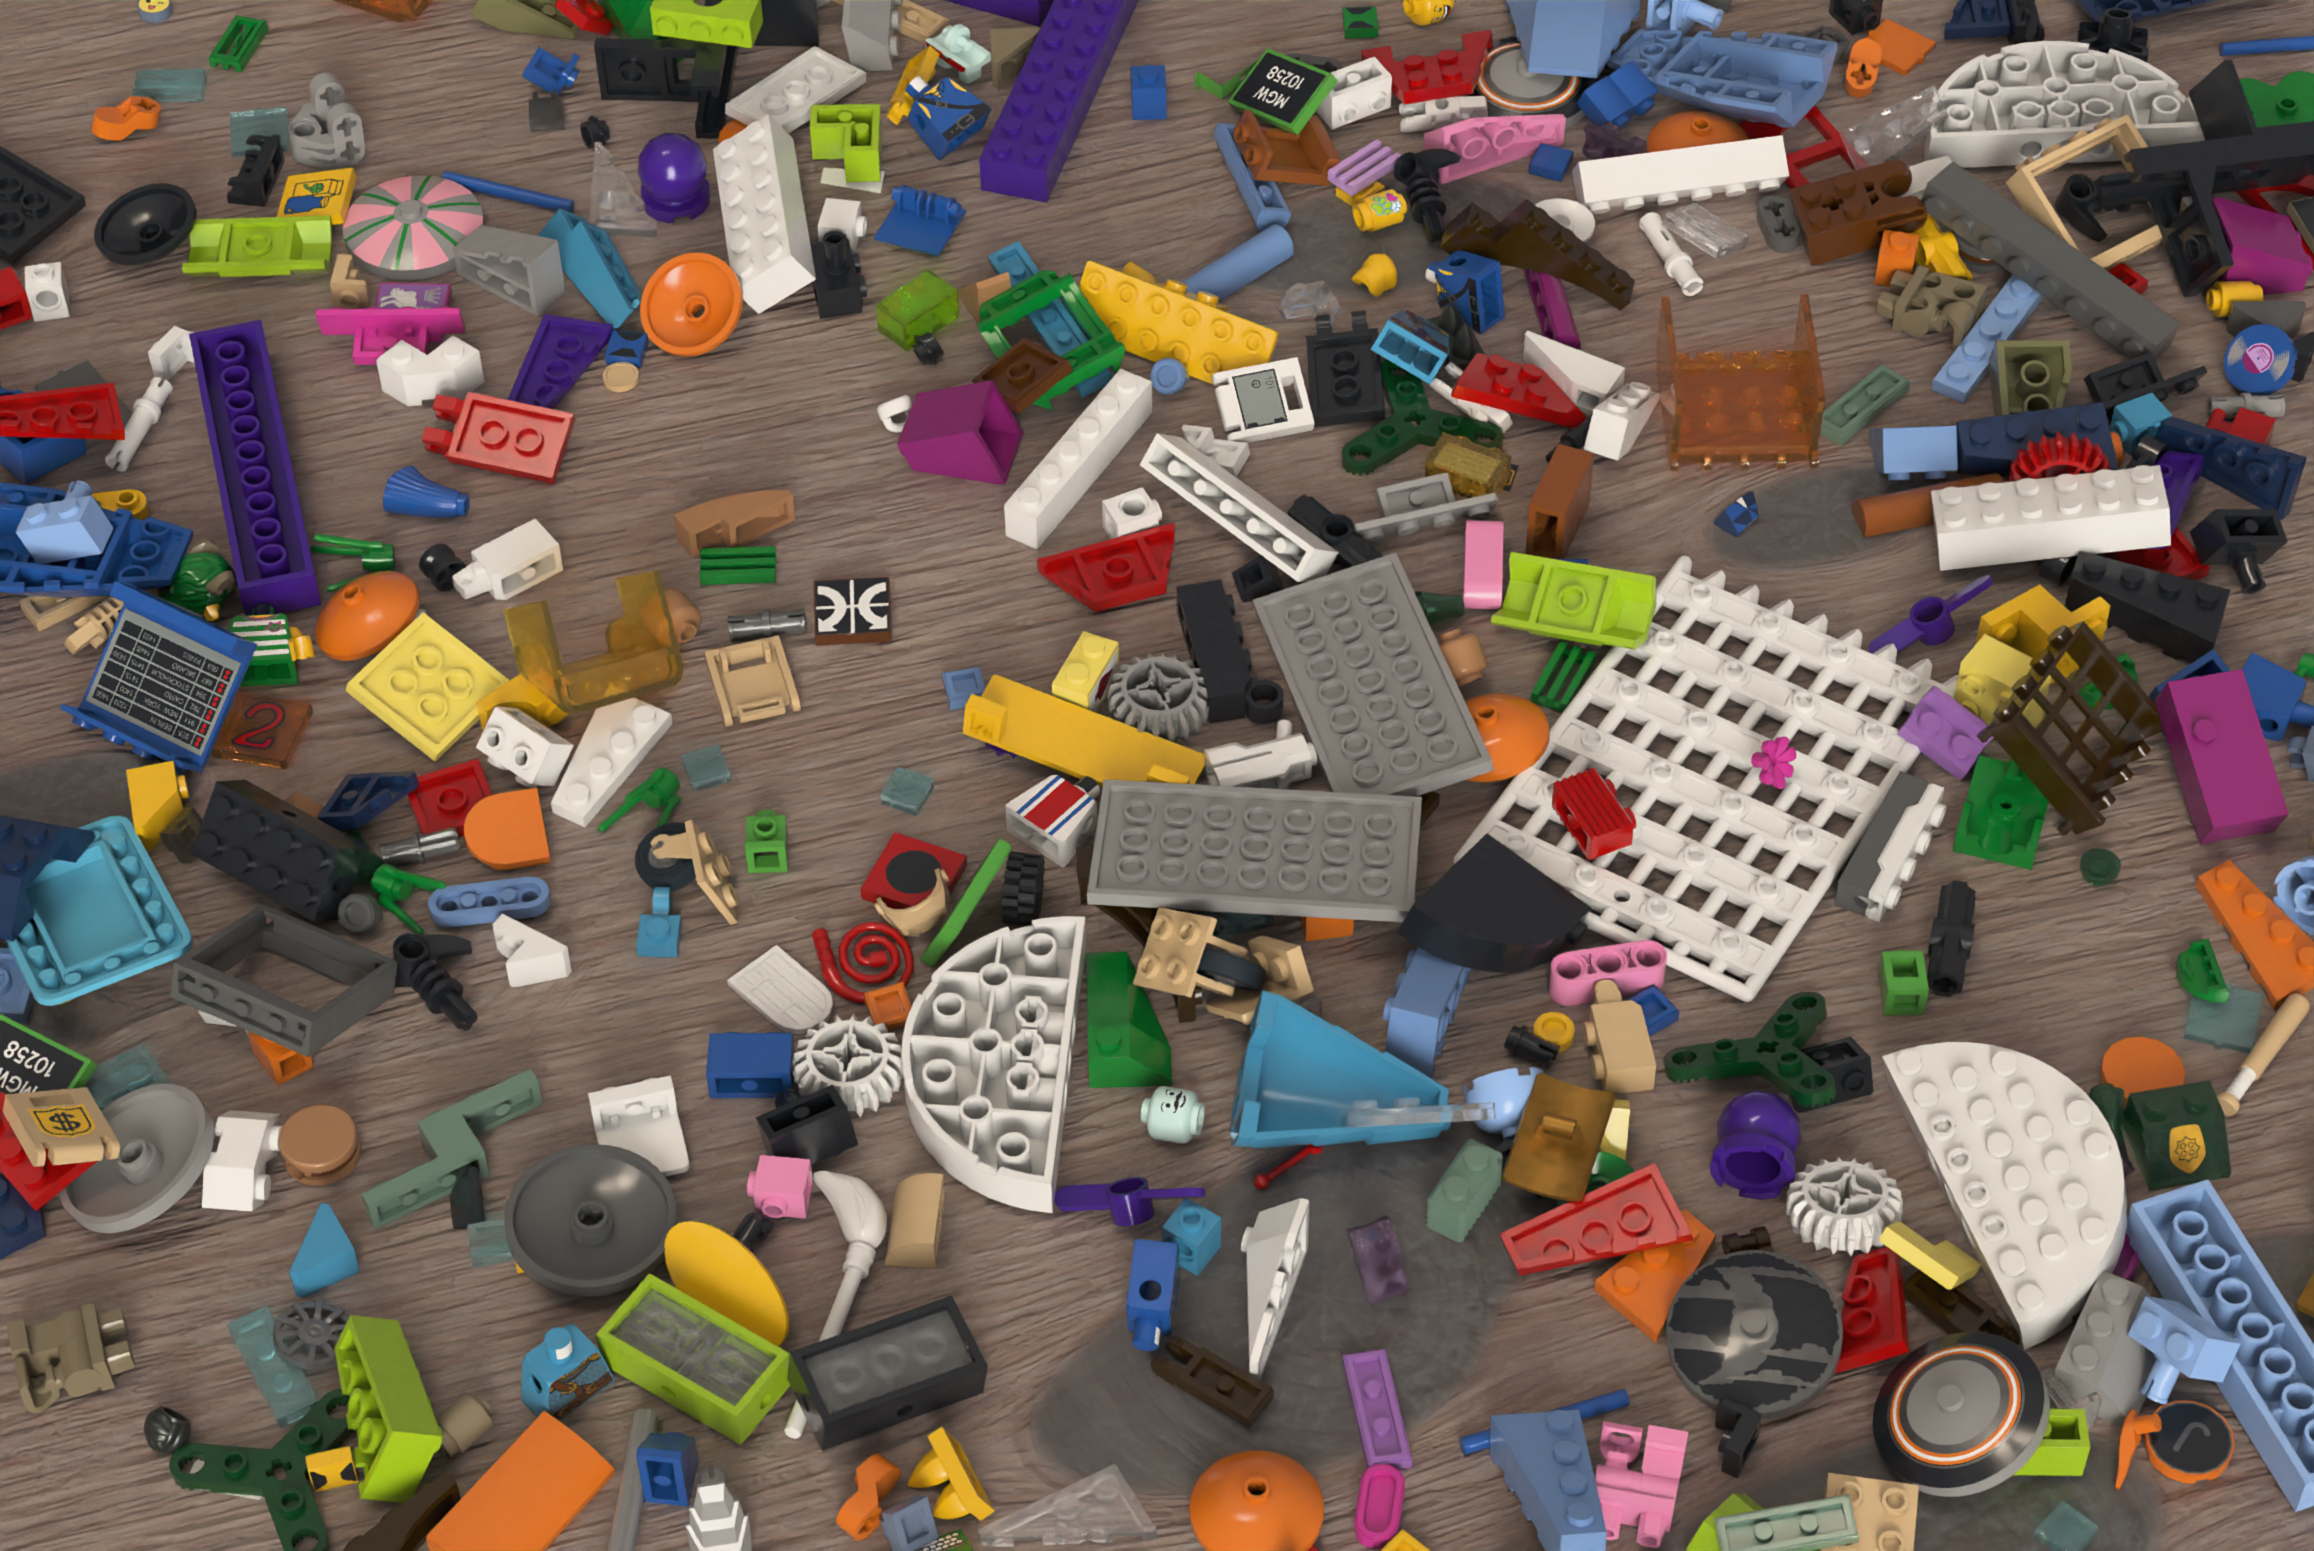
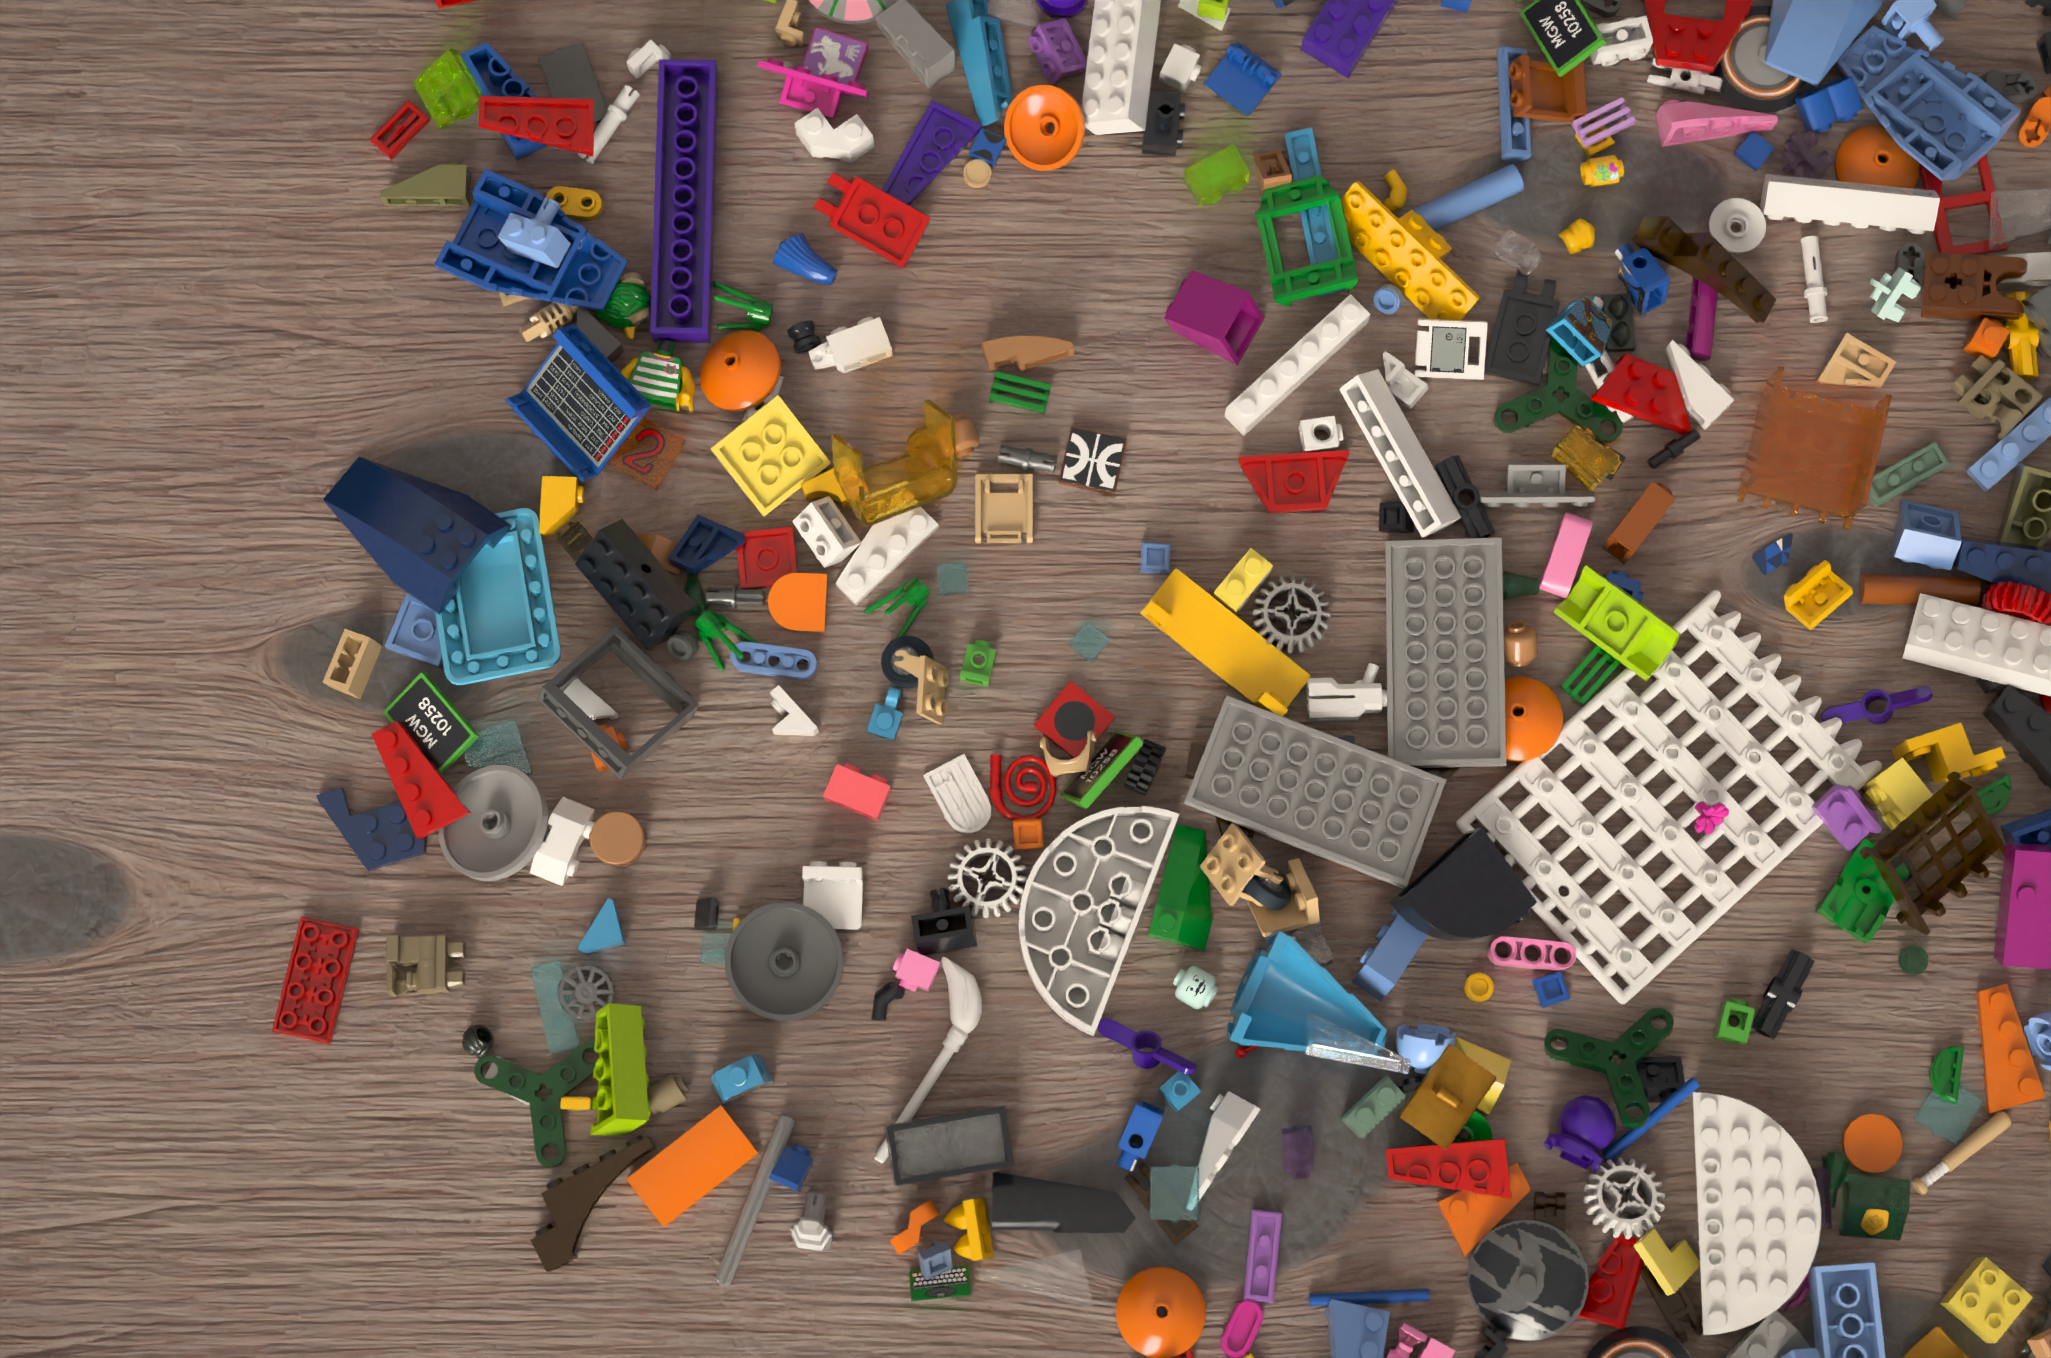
camera: 15 degrees right, 30 degrees up
tan container [3,1087,120,1167] -> none
sand green bracket [361,1068,543,1230] -> none
black piece [393,933,478,1031] -> none
brick [596,1273,790,1445] -> none
yellow shield [664,1221,789,1347] -> none
blue brick [706,1032,795,1098] -> none
white tile [876,395,913,433] -> none
tan brick [885,1173,945,1269] -> none
black plate [912,331,944,365] -> none
reddish brown tile [972,338,1073,414] -> none
white torso [1005,775,1101,868] -> none
black hinge [1176,579,1284,724] -> none
black piece [1393,149,1461,243] -> none
black pin [1504,1025,1560,1070] -> none
red brick [1552,767,1636,860] -> none
tan hinge [1583,978,1656,1094] -> none
white slope [1584,382,1661,461] -> none
clear plate [1662,203,1749,258] -> none
piece [1835,771,1947,923] -> none
none -> coral brick [823,763,892,822]
none -> black panel [992,1172,1136,1233]
none -> medium lavender bracket [1028,18,1087,86]
none -> clear light blue piece [1150,1164,1199,1223]
none -> blue bar [1602,1076,1701,1160]
none -> yellow bracket [1784,560,1853,630]
none -> tan wing [1817,333,1896,388]
none -> light aqua hips [1869,267,1921,322]

